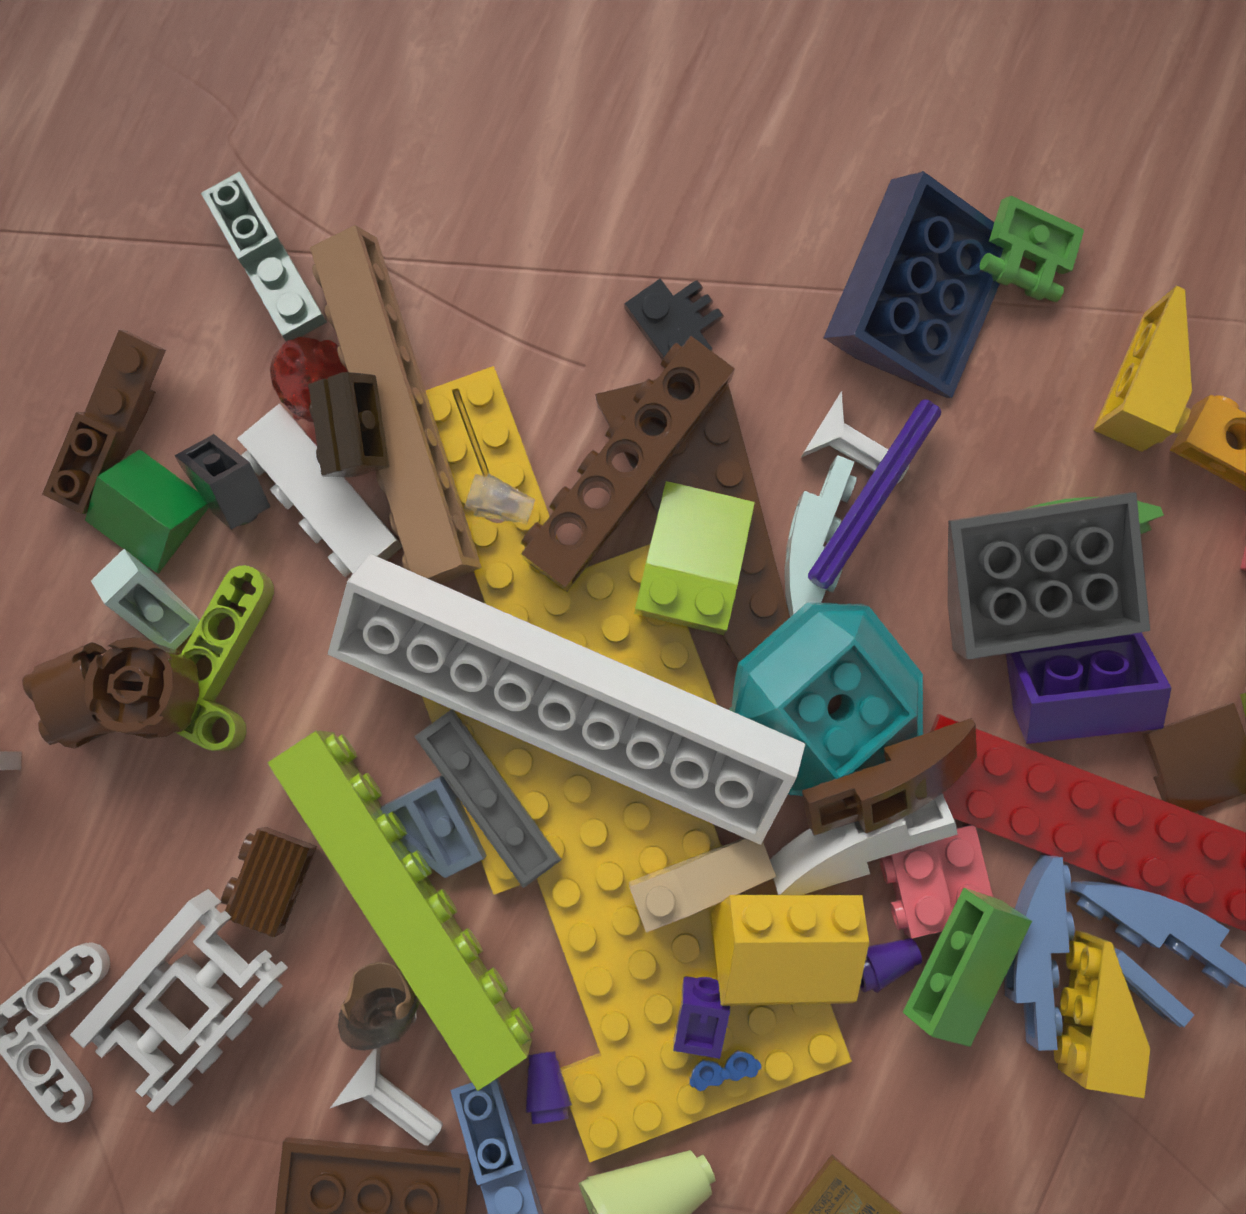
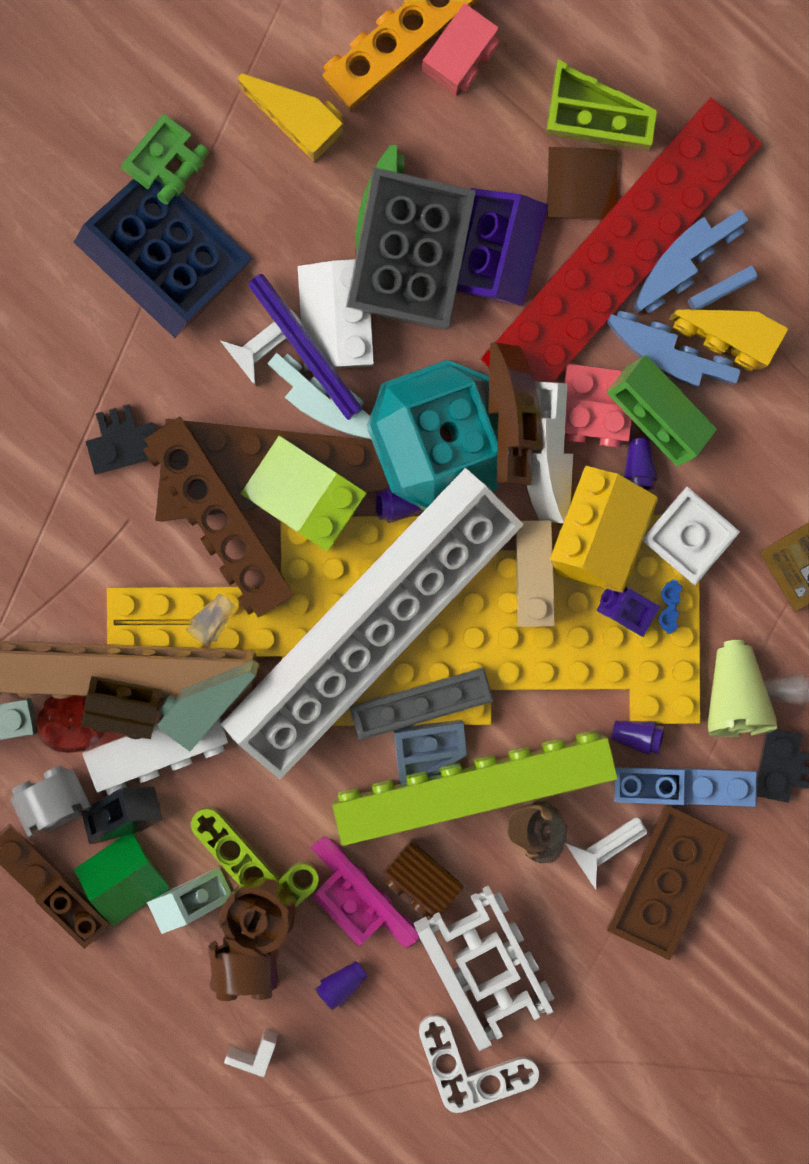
camera: 65 degrees left, 5 degrees up
none -> light grey brick [10,765,92,839]
none -> sand green slope [157,660,259,752]
none -> white slope [298,259,374,371]
none -> dark pink bracket [311,836,420,948]
none -> dark purple cone [315,961,368,1011]
none -> dark purple cone [376,488,424,523]
none -> white tile [643,487,740,585]

